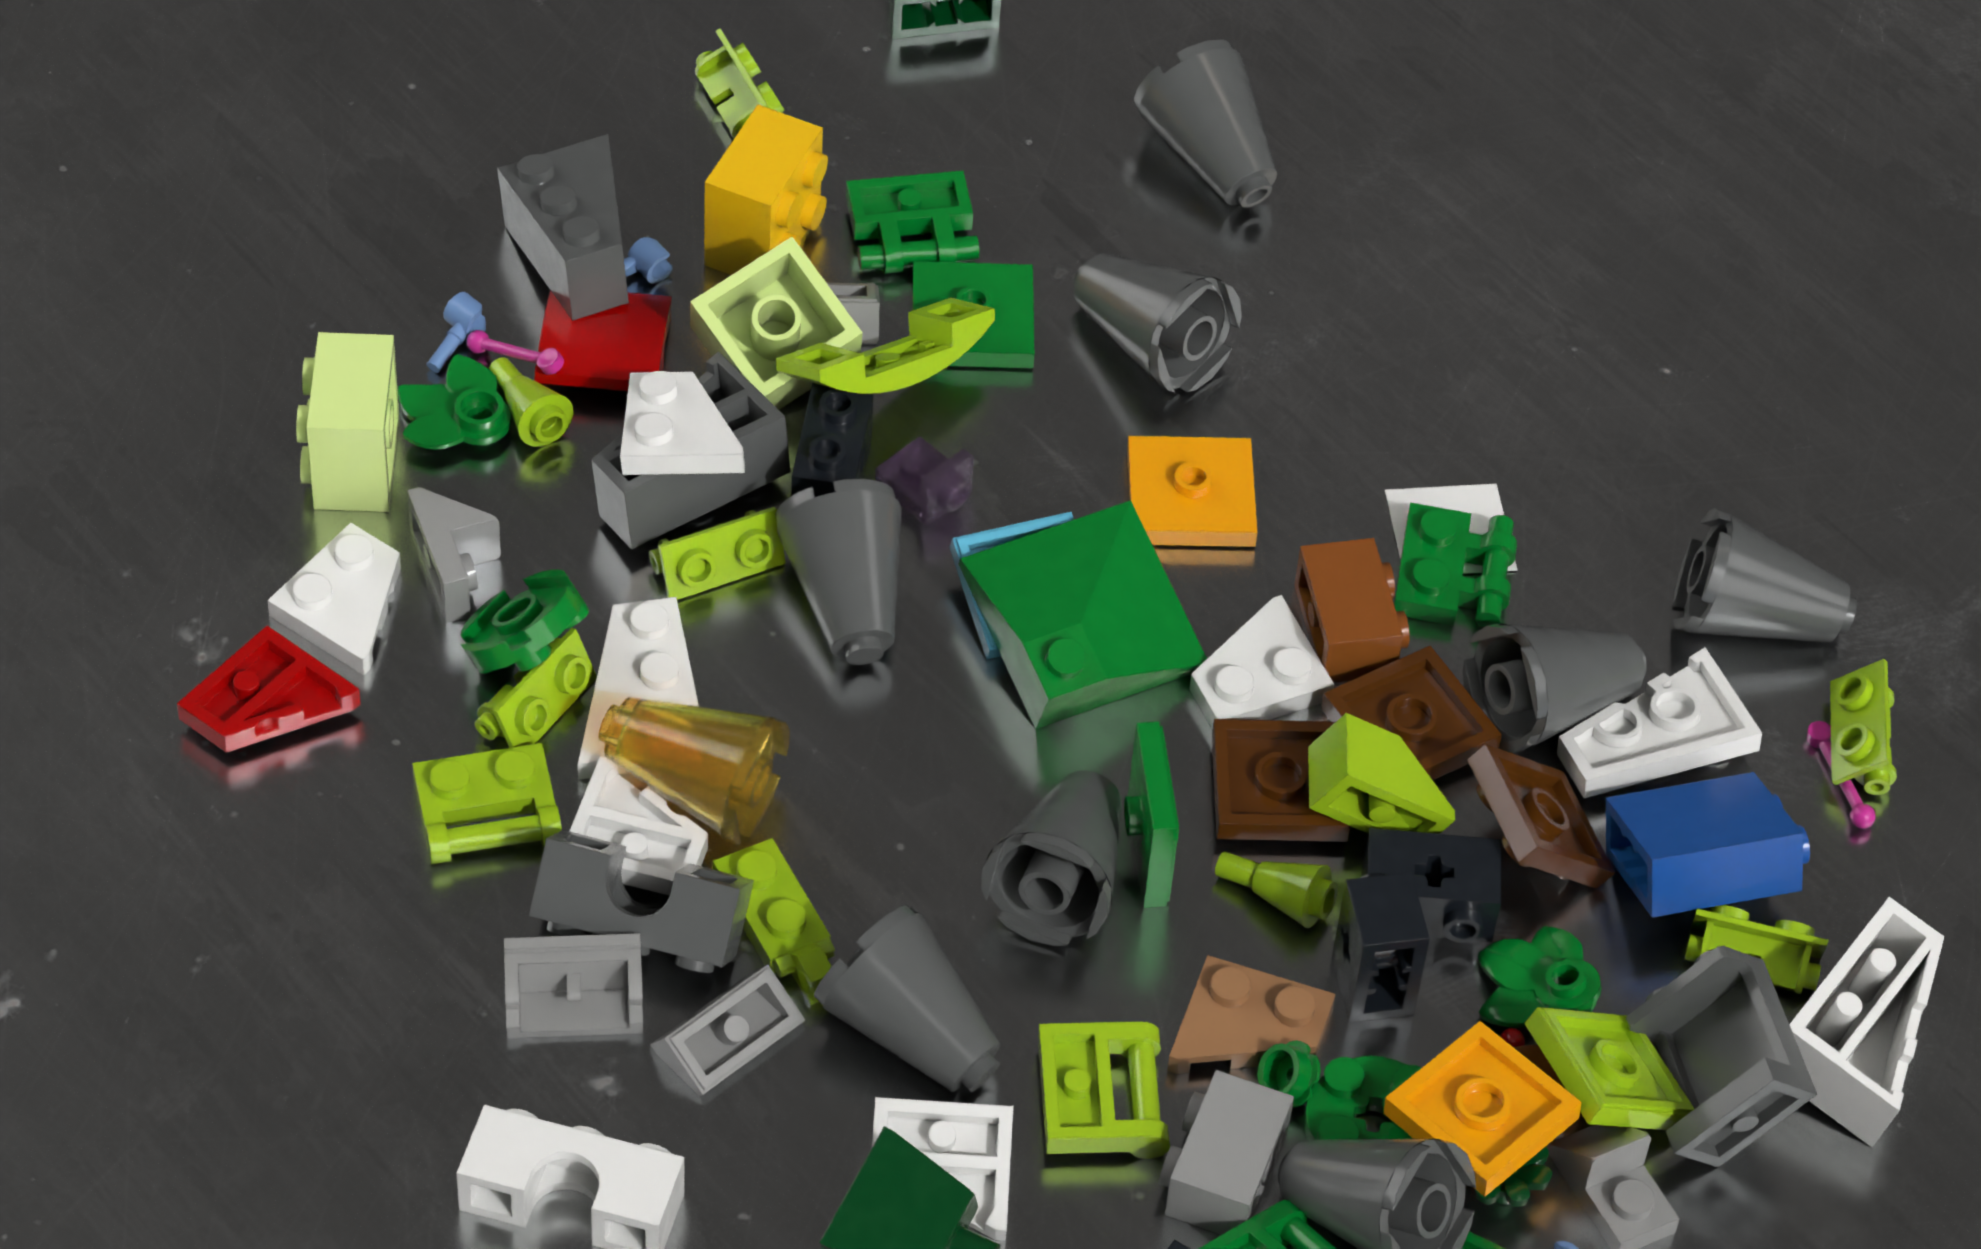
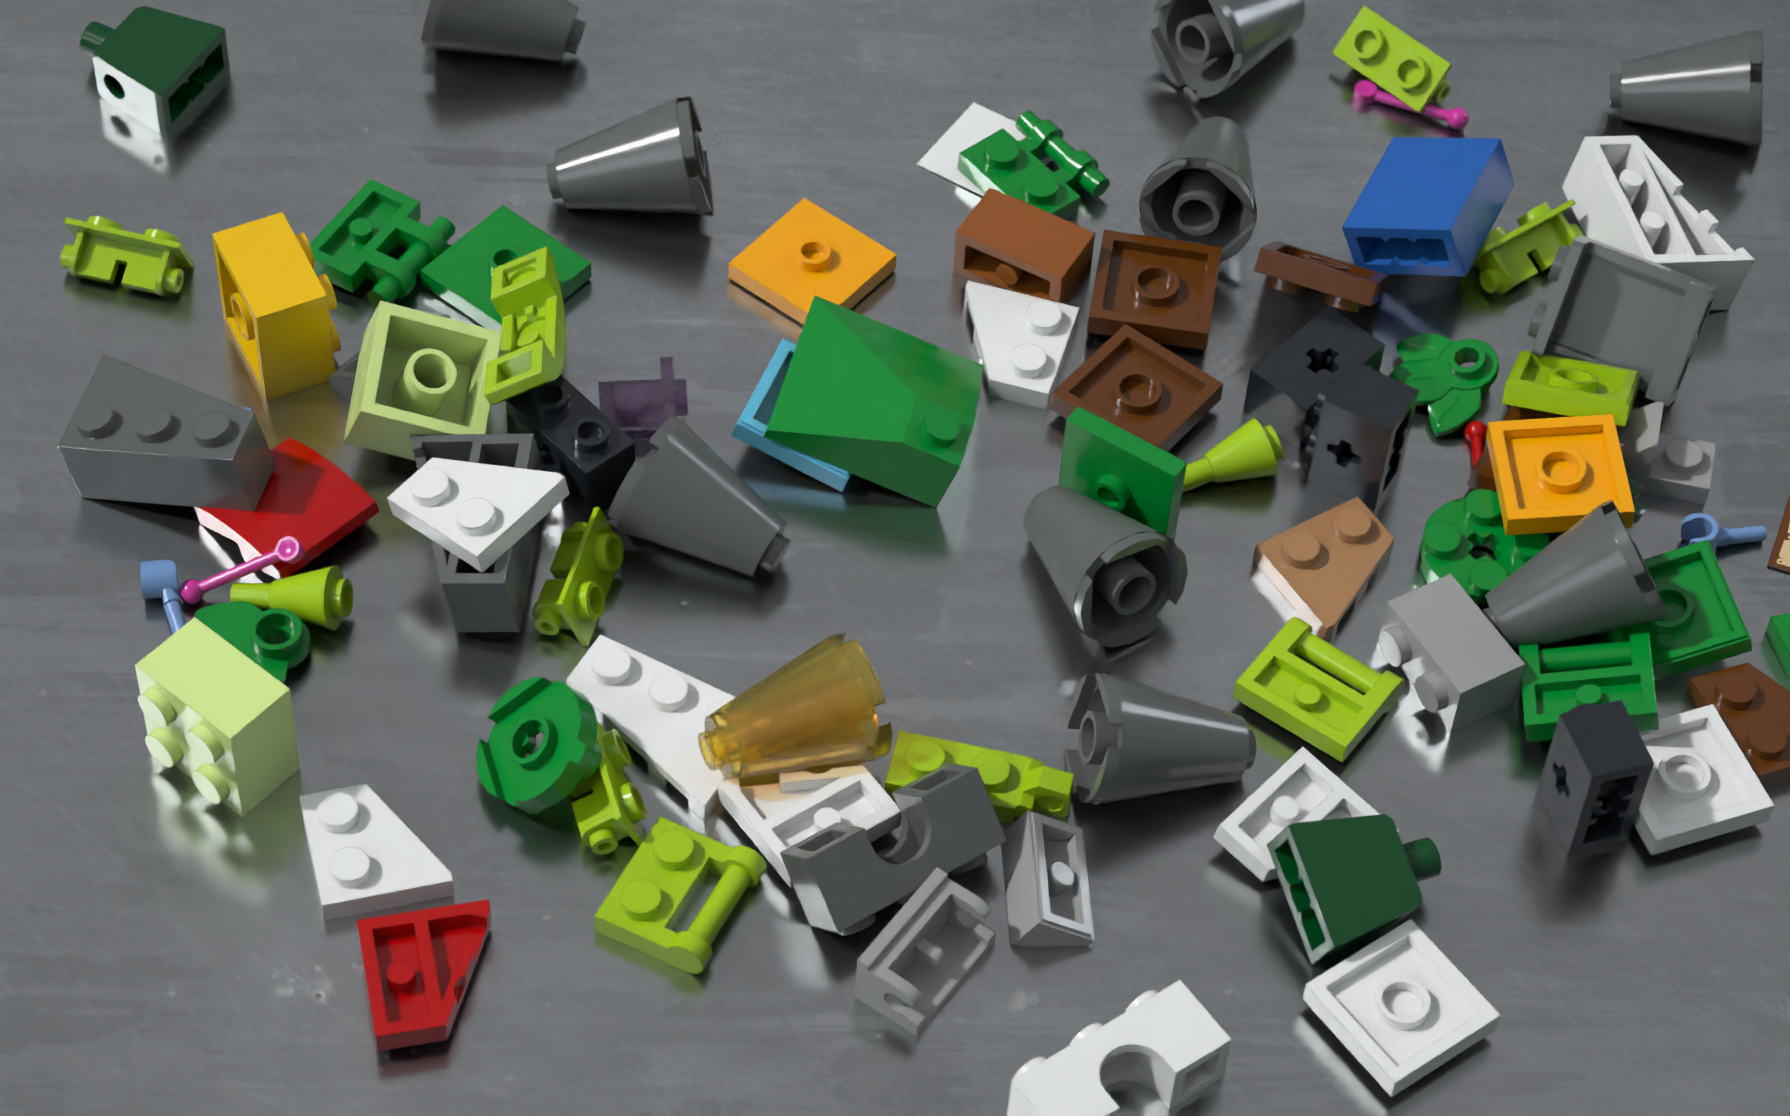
camera: 50 degrees left, 0 degrees up
light grey slope [407,487,501,624] -> none
green plate [1258,1040,1321,1107] -> none
lime slope [1308,713,1455,834] -> none
white wing [1557,647,1762,798] -> none

